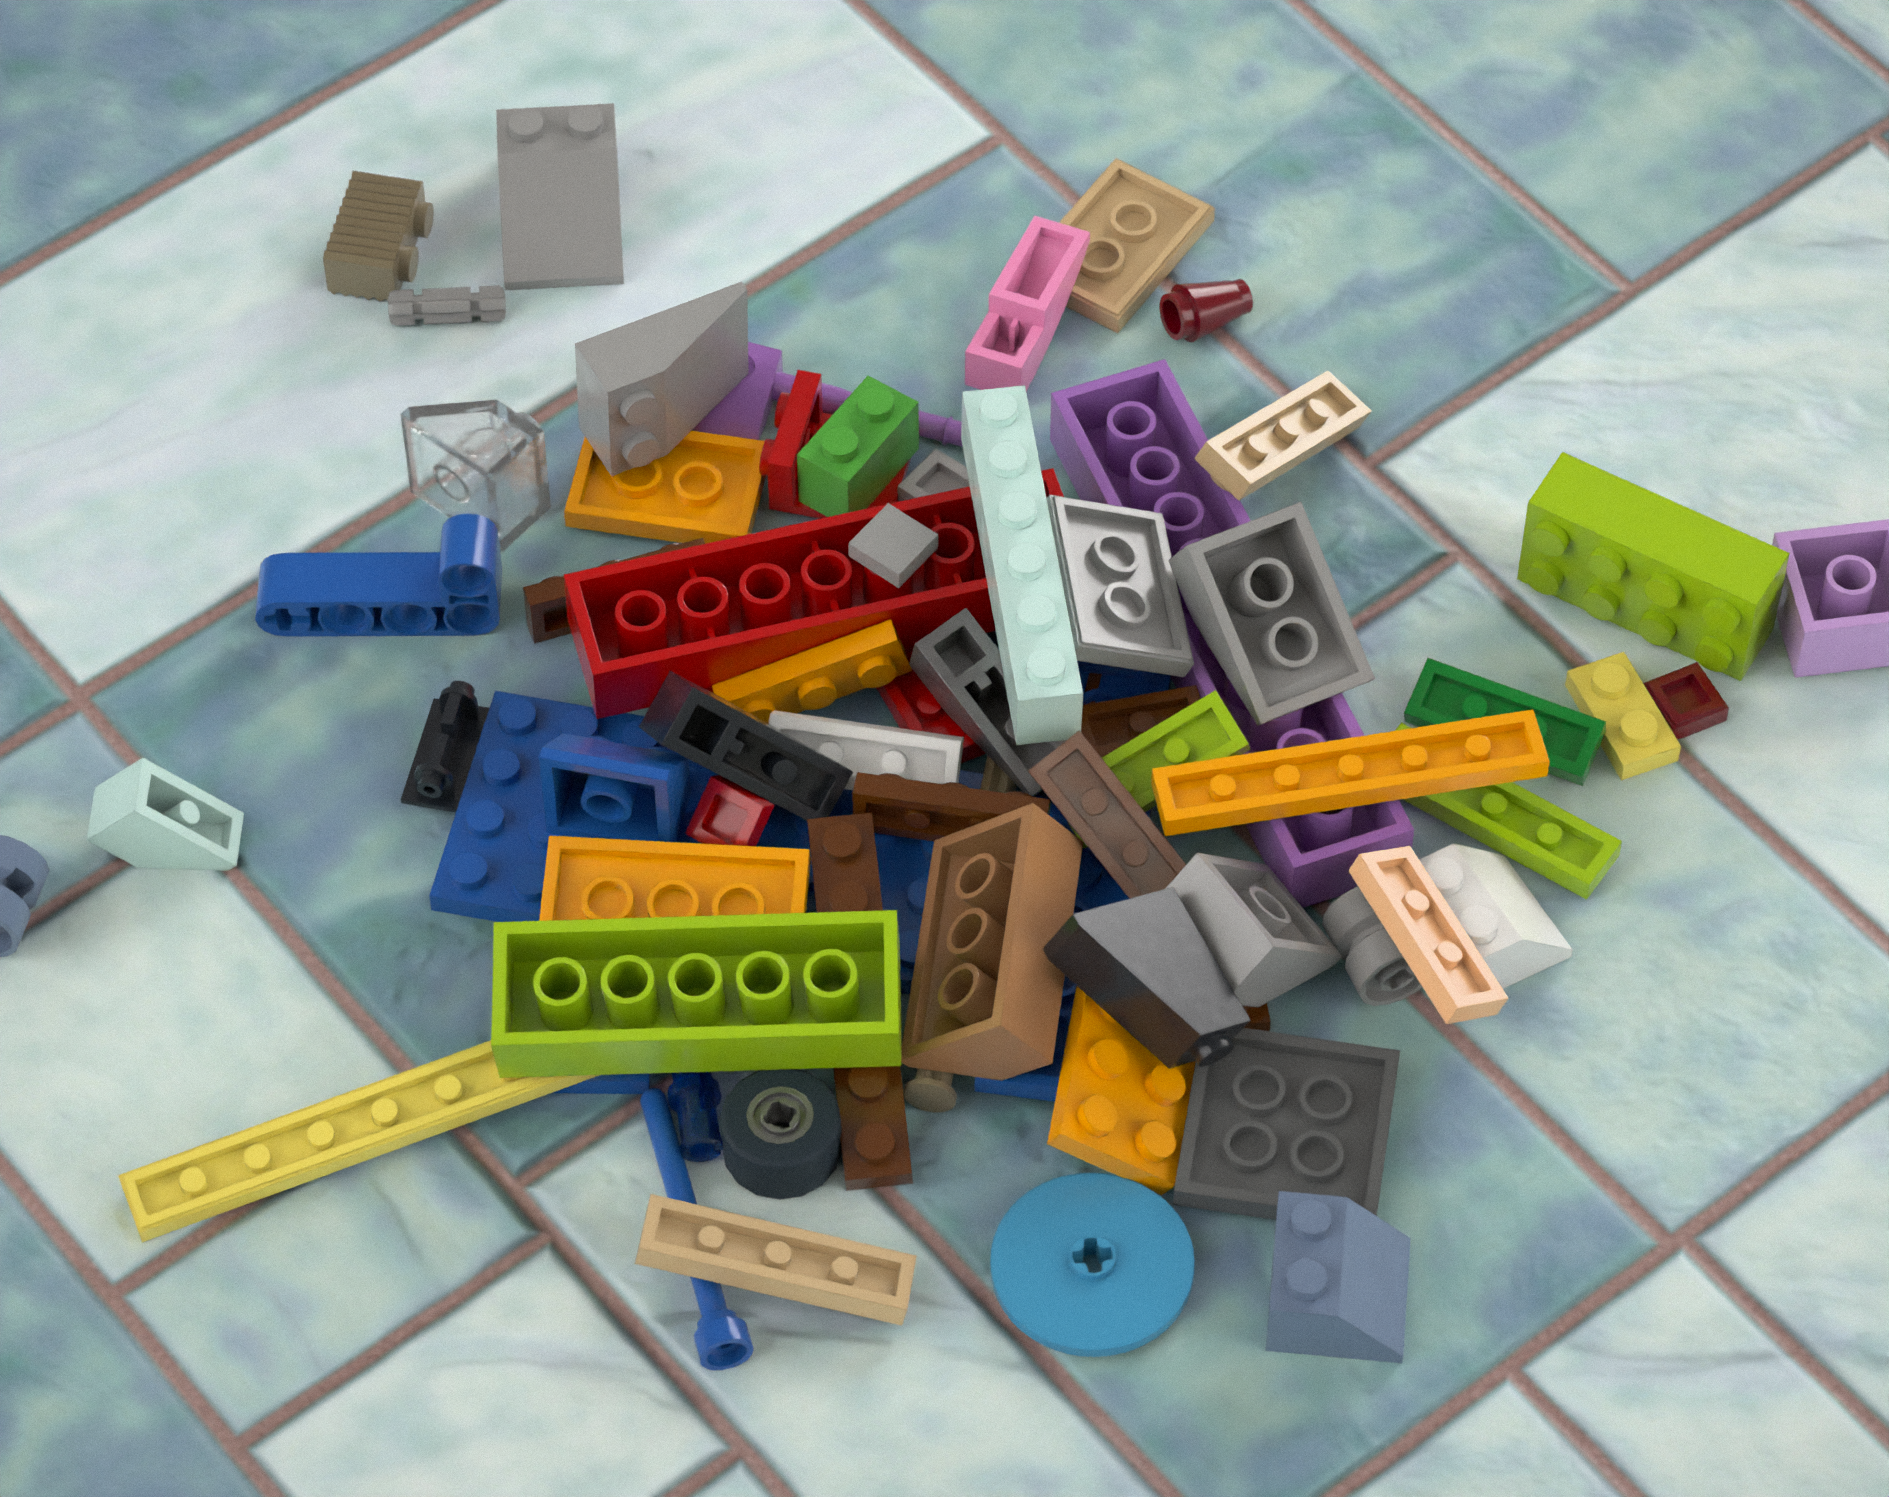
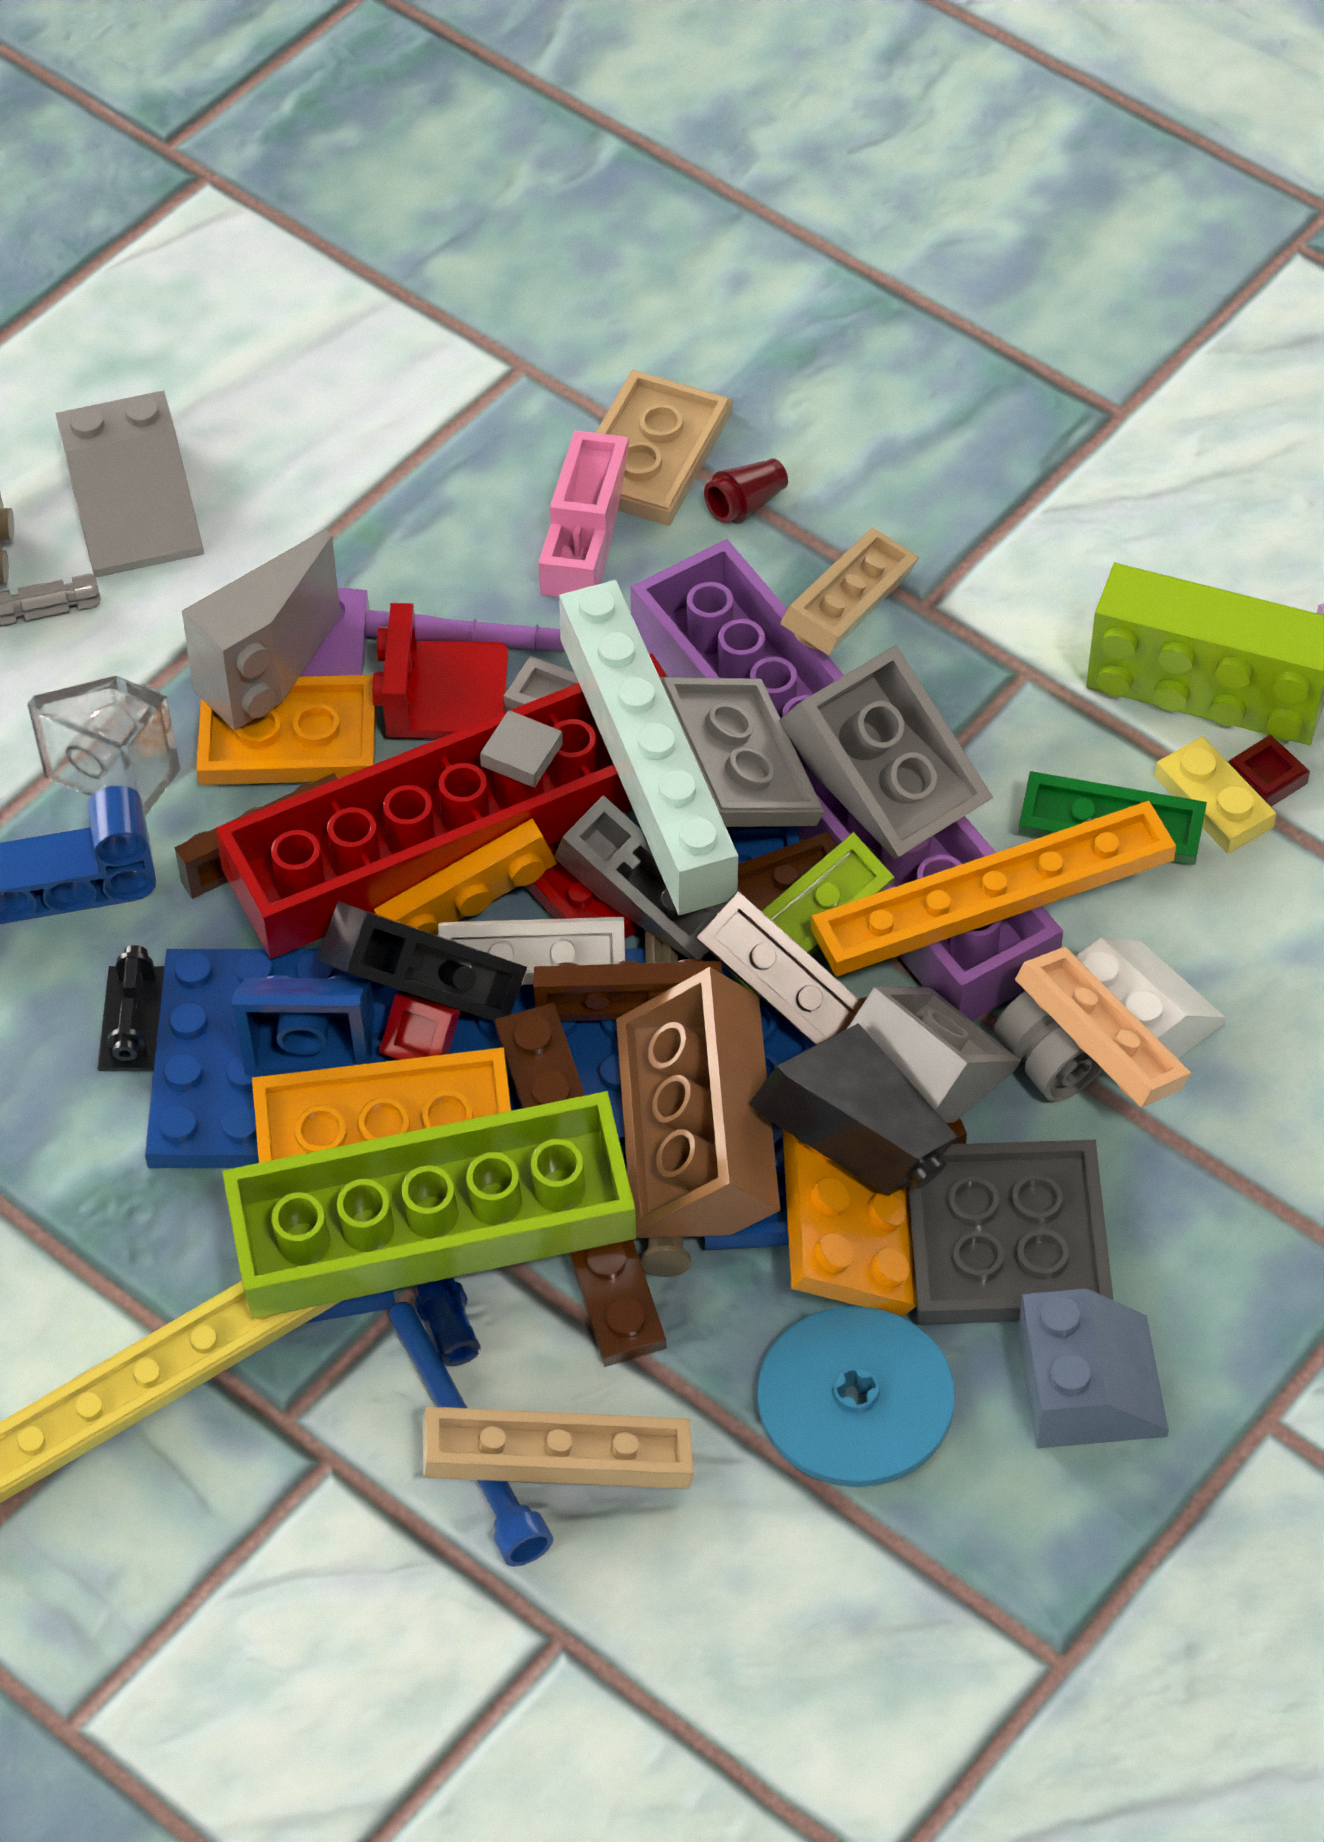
camera: 10 degrees left, 0 degrees up
black wheel [720,1069,842,1200] -> none
bright green brick [797,375,919,517] -> none
lime plate [1395,722,1622,900] -> none

